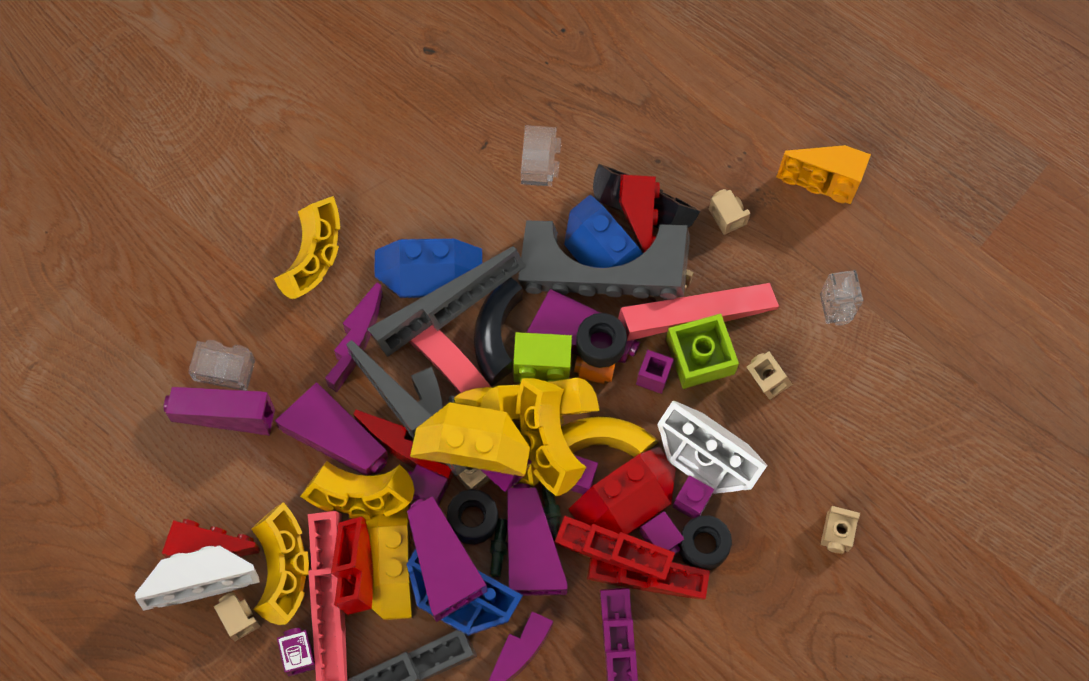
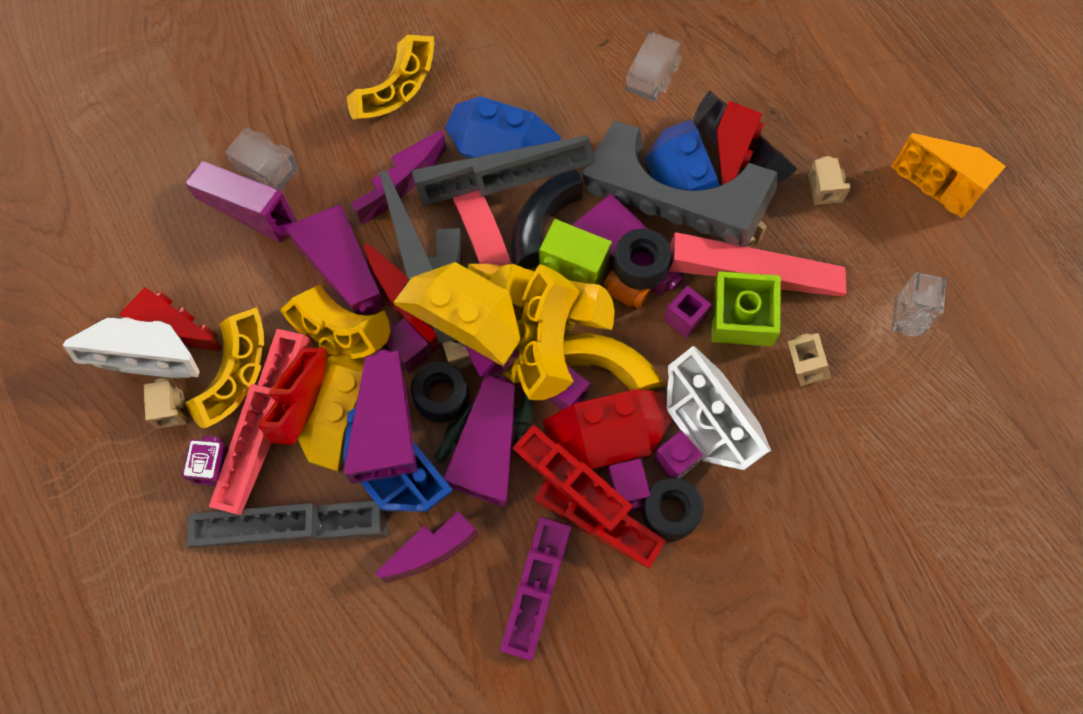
camera: 25 degrees right, 0 degrees up
tan brick [820,506,860,554] -> none

